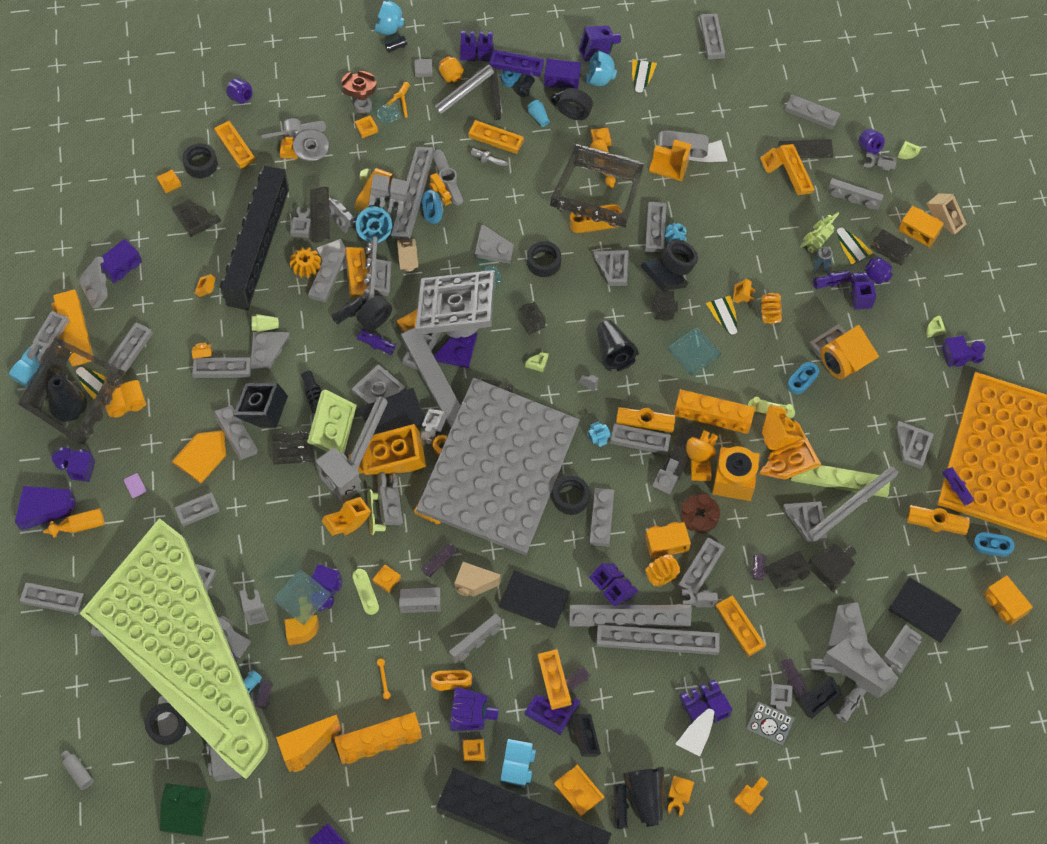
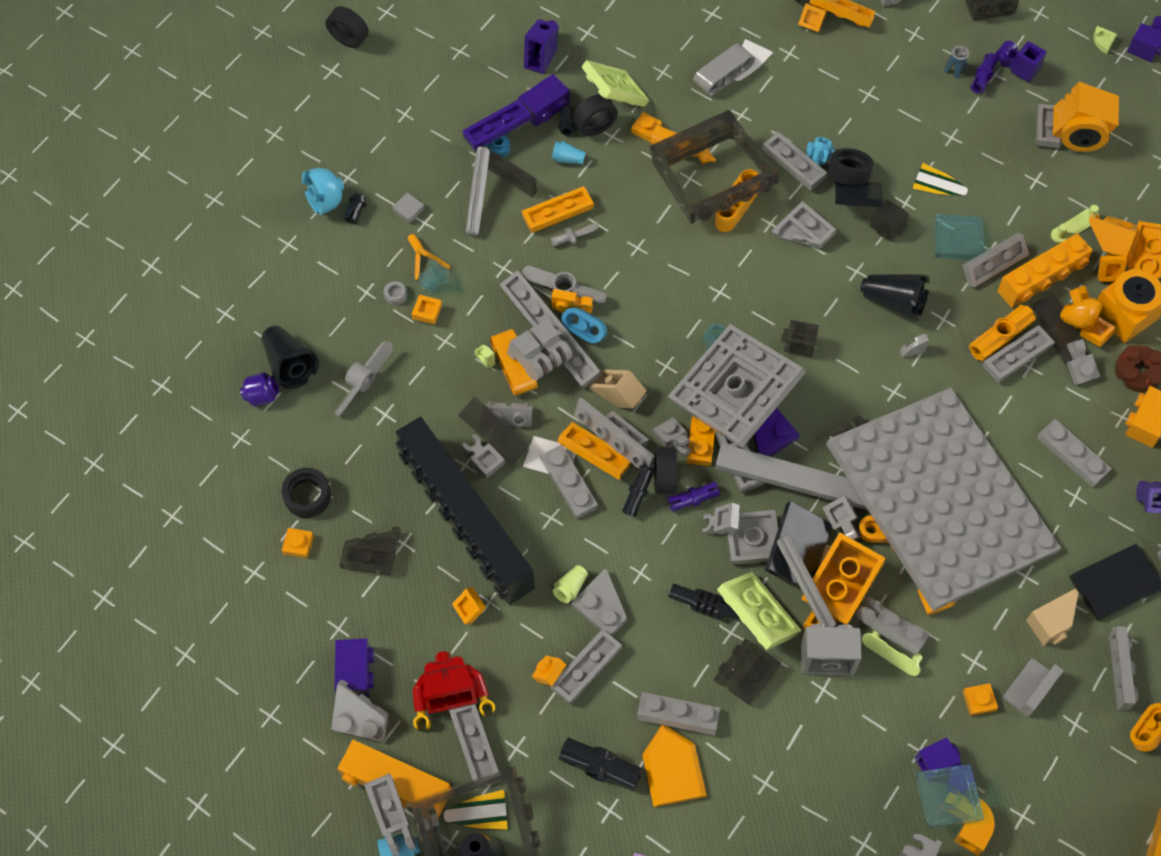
camera: 45 degrees left, 0 degrees up
light orange brick [101,380,147,418] -> none
light grey plate [175,492,220,527] -> none
light orange plate [214,121,256,169] -> none
black slope [233,383,288,428] -> none
light orange tile [280,137,298,159] -> none
light orange gear [290,247,321,278] -> none
light grey dish [293,129,329,161] -> none
light orange brick [322,497,371,536] -> none
copper plate [342,71,376,100] -> none
yellowish green piece [353,569,379,615] -> none
medium azure cylinder [356,206,392,243] -> none
light orange hinge [377,659,391,699] -> none
clear purple axle [421,543,457,578] -> none
light orange head [438,56,464,83] -> none
dark purple legs [460,31,494,61] -> none
light grey wing [475,225,514,264] -> none
black pin [517,75,535,97] -> none
yellowish green tile [525,353,549,372] -> none
black tyre [527,241,561,277] -> none
black tyre [553,475,590,515] -> none
medium azure cylinder [586,50,617,87] -> none
medium azure gear [587,421,611,447] -> none
sticker [632,59,657,92] -> none
light orange panel [649,139,692,181] -> none
light orange tile [732,279,755,303] -> none
light orange gear [761,293,782,324] -> none
dark azure plate [787,362,819,395] -> none
yellowish green hinge [800,213,839,253] -> none
sticker [837,228,873,264] -> none
dark purple head [864,257,893,285] -> none
none -> black cone [261,326,320,389]
none -> red torso [413,651,495,731]
none -> black piece [559,737,642,792]
none -> yellowish green plate [582,60,650,107]
none -> light grey plate [653,417,691,457]
none -> light grey plate [702,503,740,535]
none -> light grey plate [962,233,1029,287]
none -> light orange plate [1097,256,1127,282]

